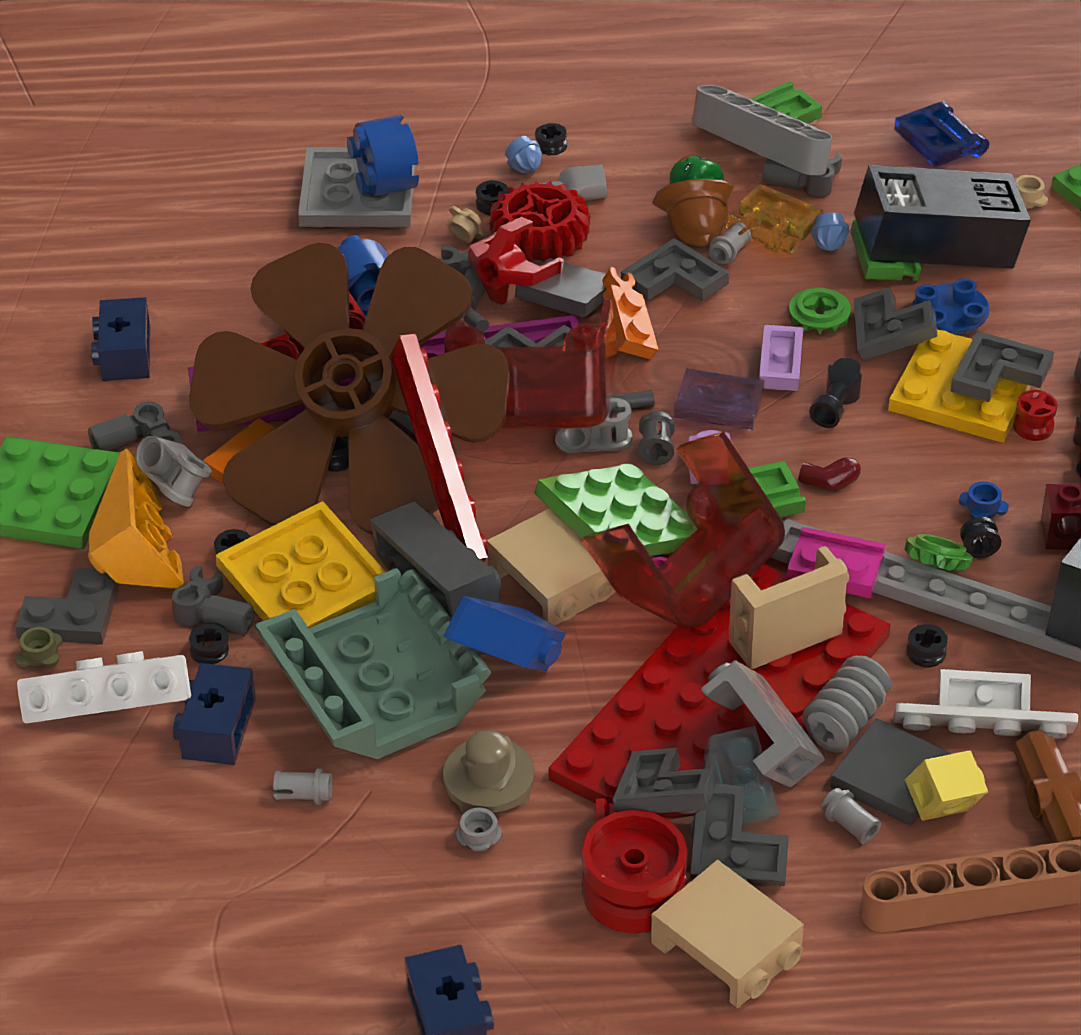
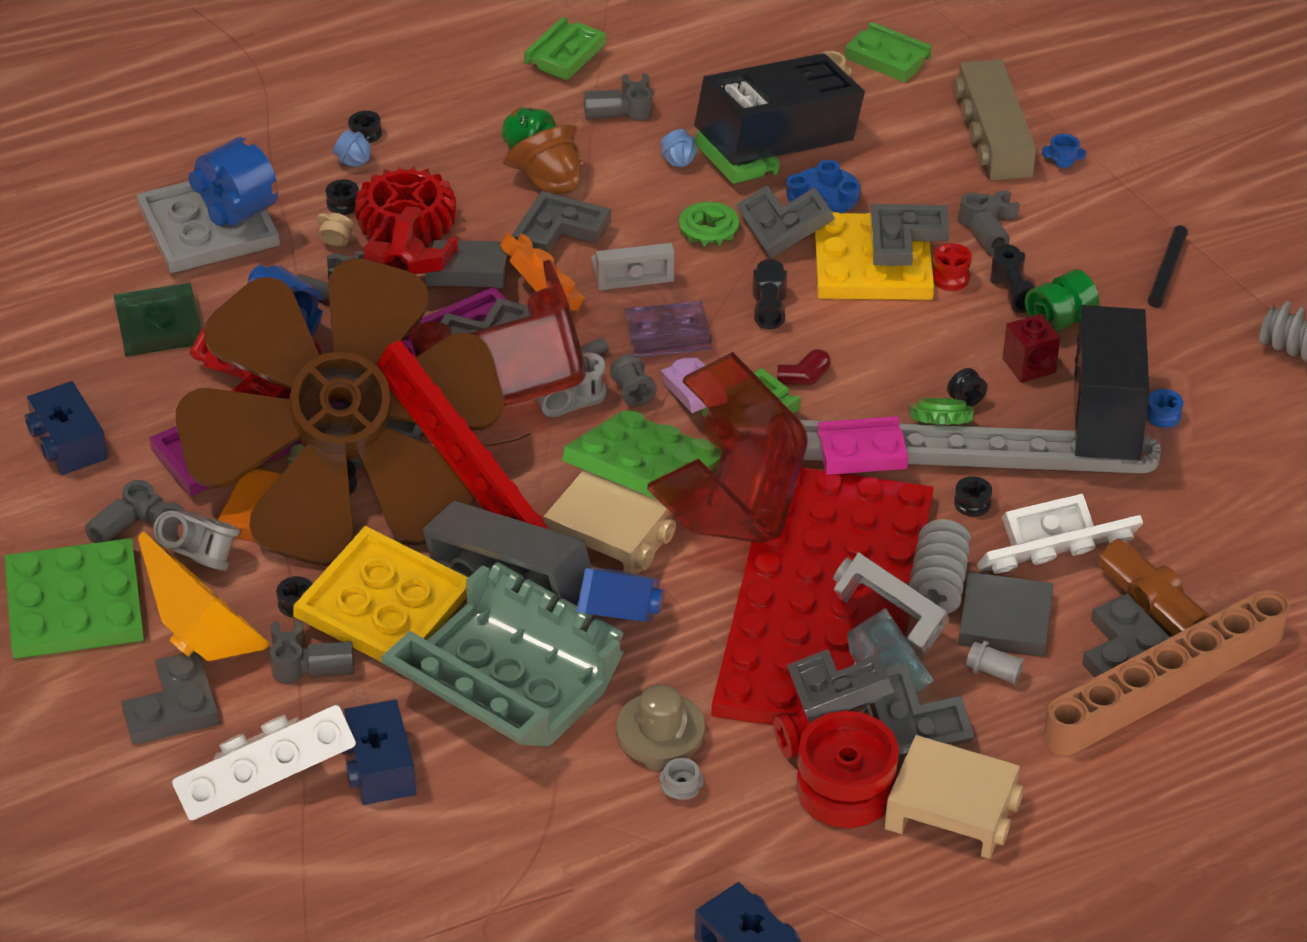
camera: 25 degrees left, 0 degrees up
olive plate [15,627,63,667] -> none
black bush [189,623,229,664] -> none
light grey pin [273,768,333,805] -> none
light grey piece [539,164,607,202] -> none
light grey beam [692,85,832,175] -> none
light grey pin [709,222,751,264] -> none
clear yellow plate [725,184,823,254] -> none
tan panel [729,546,849,669] -> none
lavender plate [759,325,803,391] -> none
clear blue plate [894,101,989,167] -> none
light yellow brick [905,750,989,821] -> none
blue plate [959,481,1009,519] -> none
none -> clear green tile [113,282,201,357]
none -> light grey panel [591,243,674,291]
none -> dark grey plate [1082,593,1170,678]

